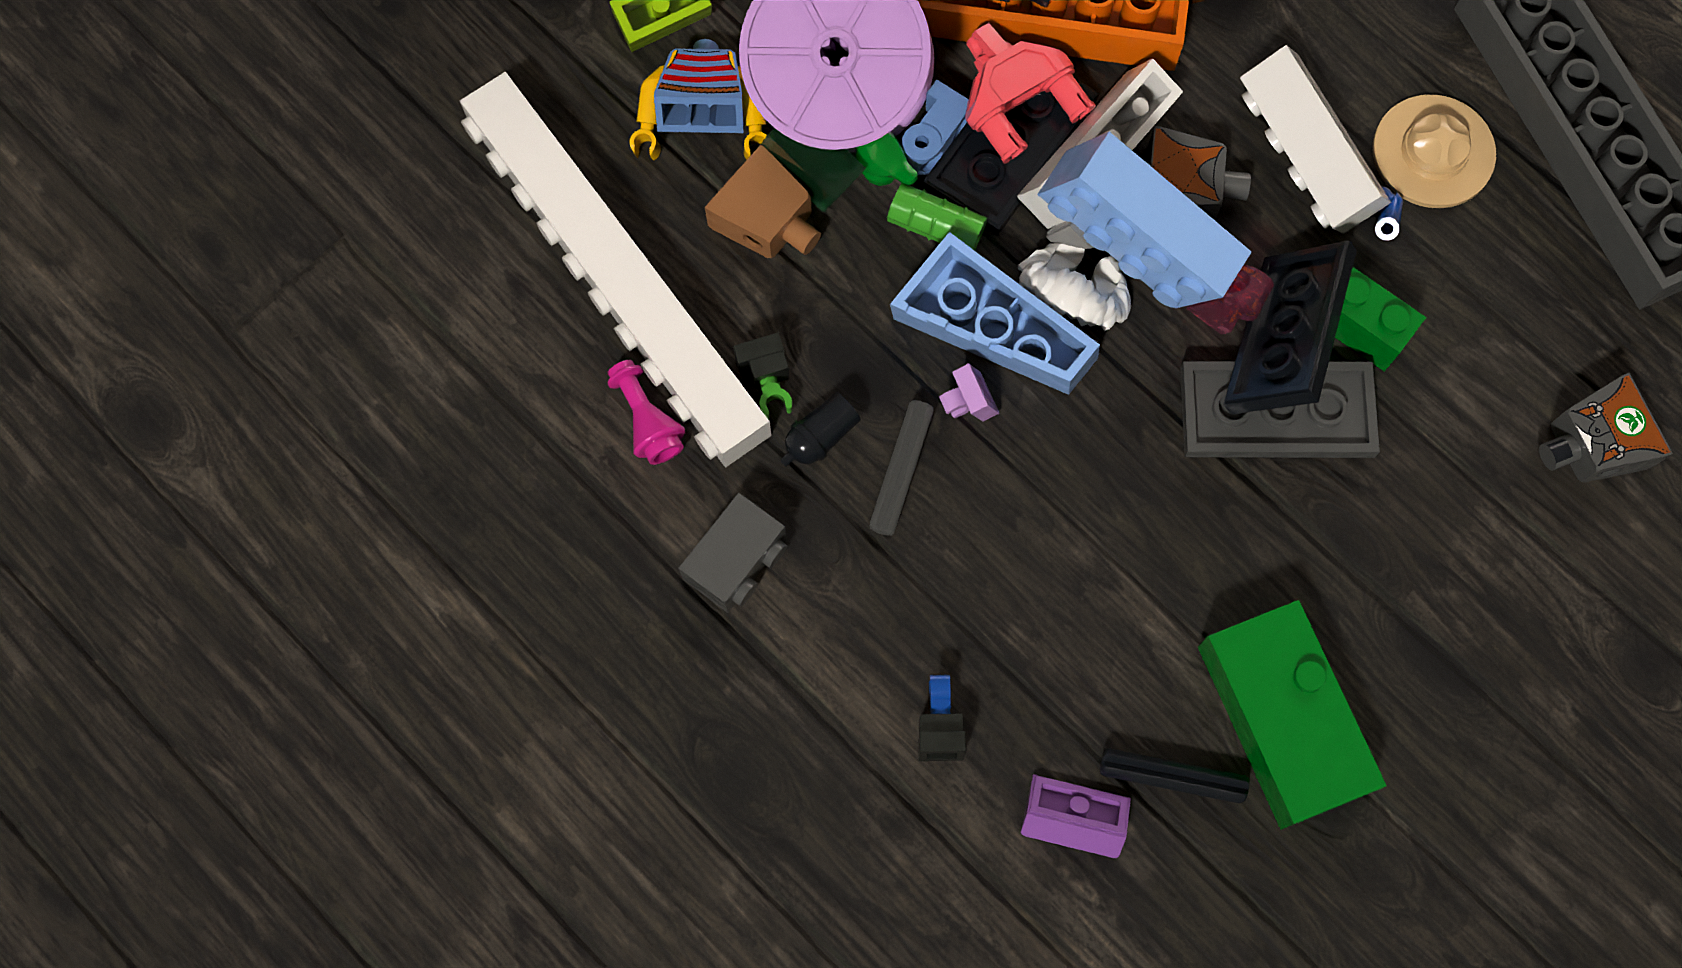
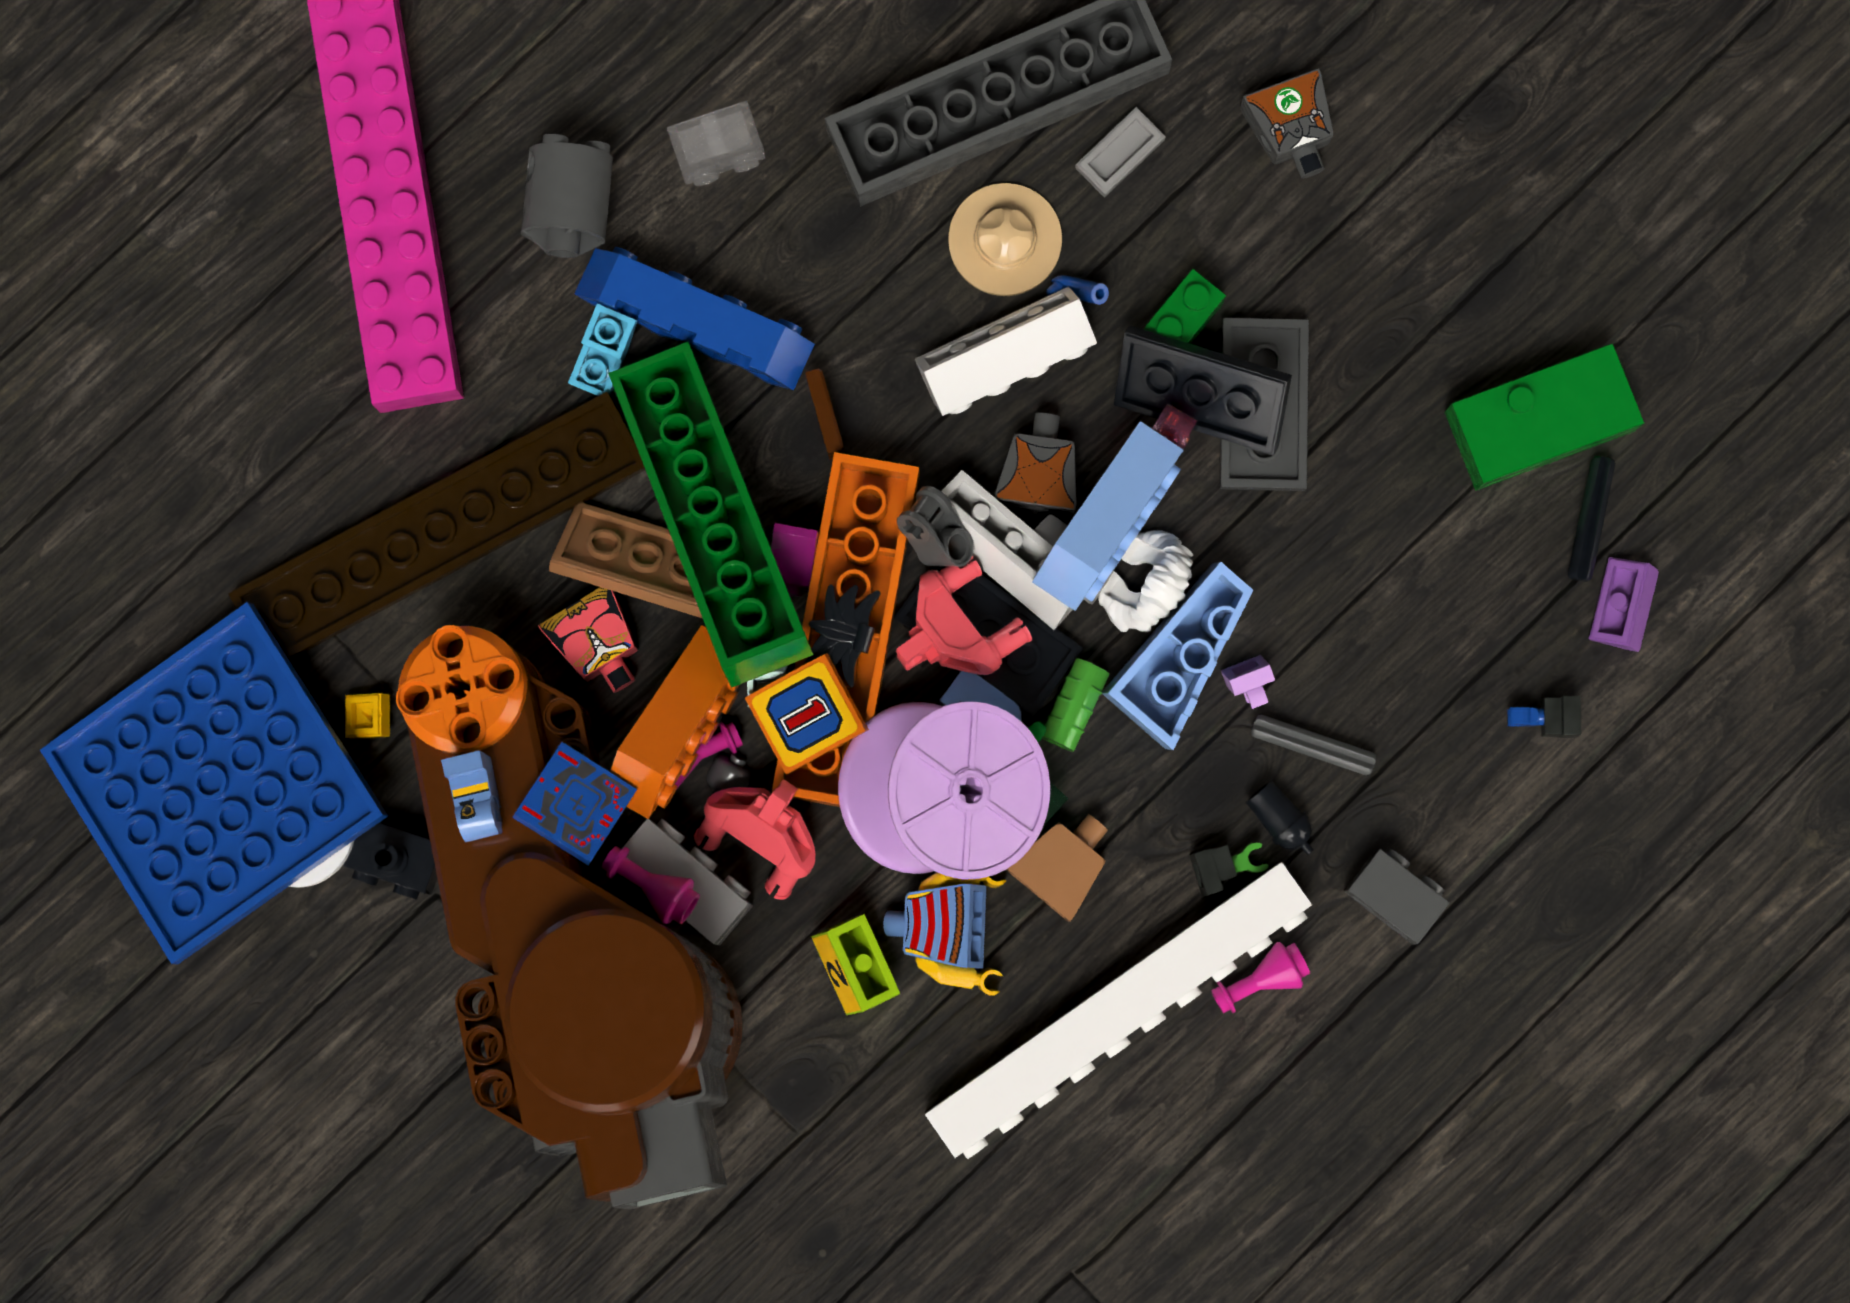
camera: 85 degrees left, 10 degrees up
none -> dark grey piece [897,486,974,567]
none -> light grey tile [1075,107,1166,198]

